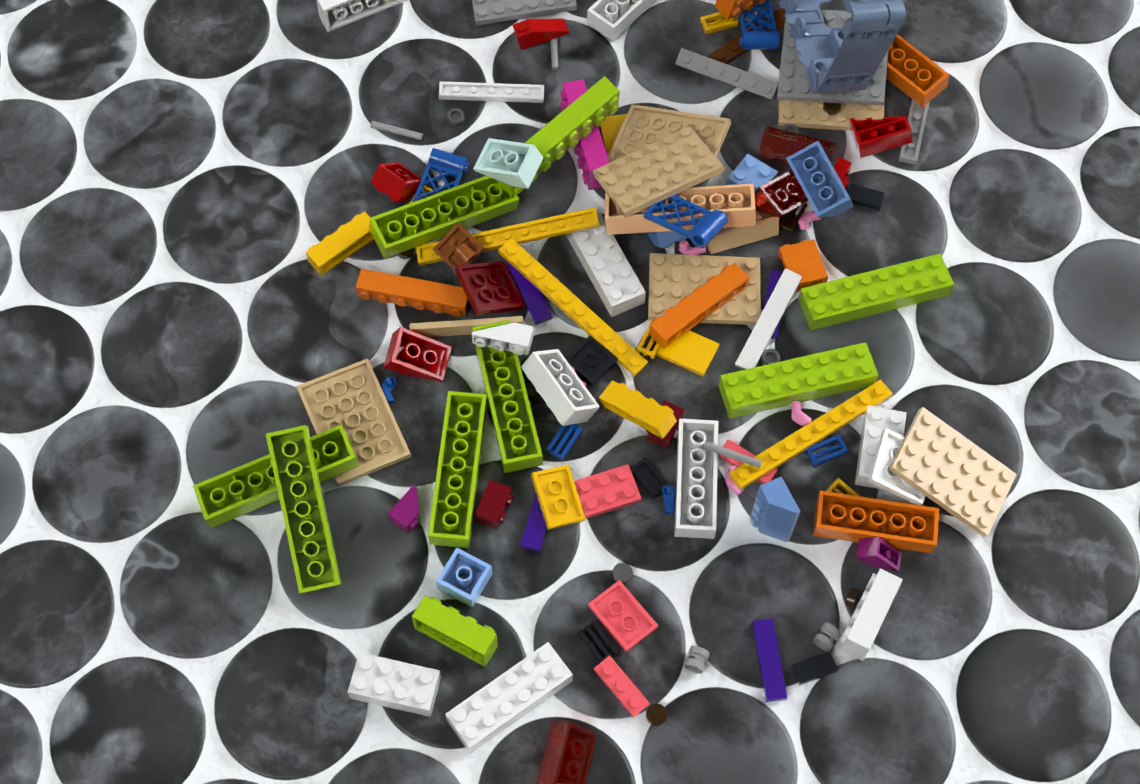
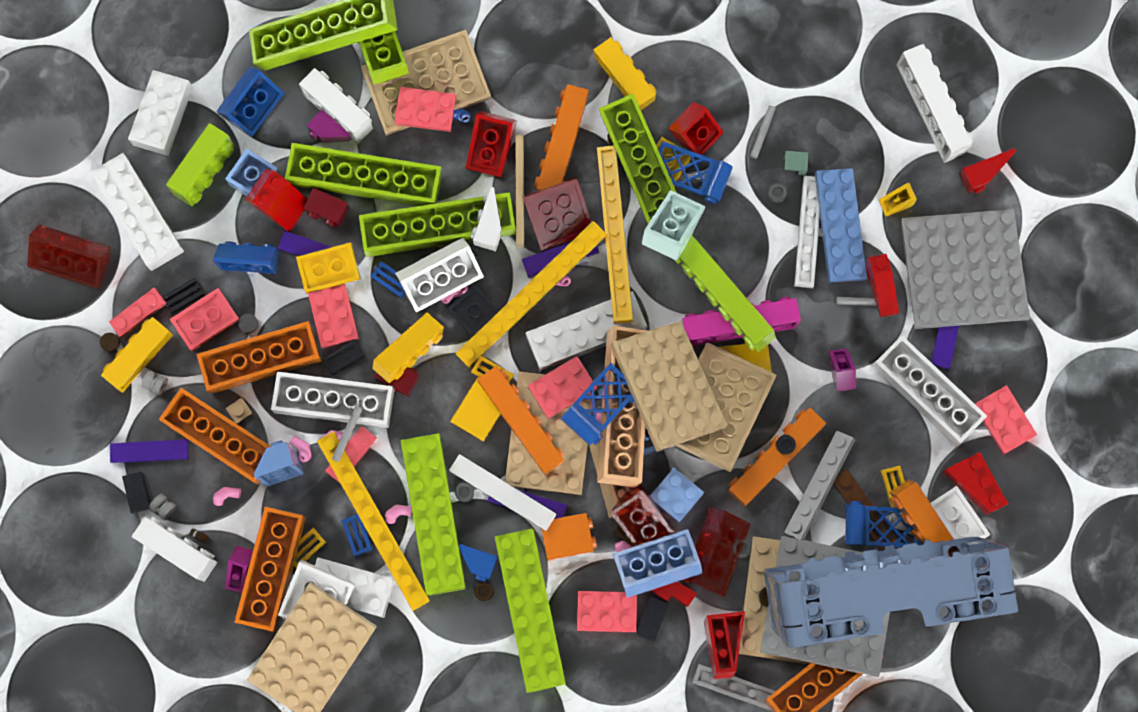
camera: 95 degrees right, 15 degrees up
dark orange plate [433,223,485,270] -> none
blue arm [662,485,676,514] -> none
none -> yellow brick [101,317,173,393]
none -> orange brick [158,388,271,485]
none -> orange brick [197,321,322,394]
none -> bright pink arm [212,487,241,506]
none -> blue slope [213,241,279,274]
none -> blue slope [216,67,285,137]
none -> tan plate [226,397,253,424]
none -> red slope [244,169,308,233]
none -> bright pink arm [289,436,312,462]
none -> white brick [299,68,373,144]
none -> coral plate [395,87,456,132]
none -> blue slope [459,544,498,582]
none -> dark brown tile [474,582,494,602]
none -> coral plate [528,356,597,419]
none -> coral plate [577,591,637,632]
none -> orange brick [728,408,827,507]
none -> black tile [775,435,796,455]
none -> sand green panel [784,151,808,176]
none -> medium blue plate [815,169,867,283]
none -> magenta slope [829,348,856,391]
none -> yellow slope [878,183,917,216]

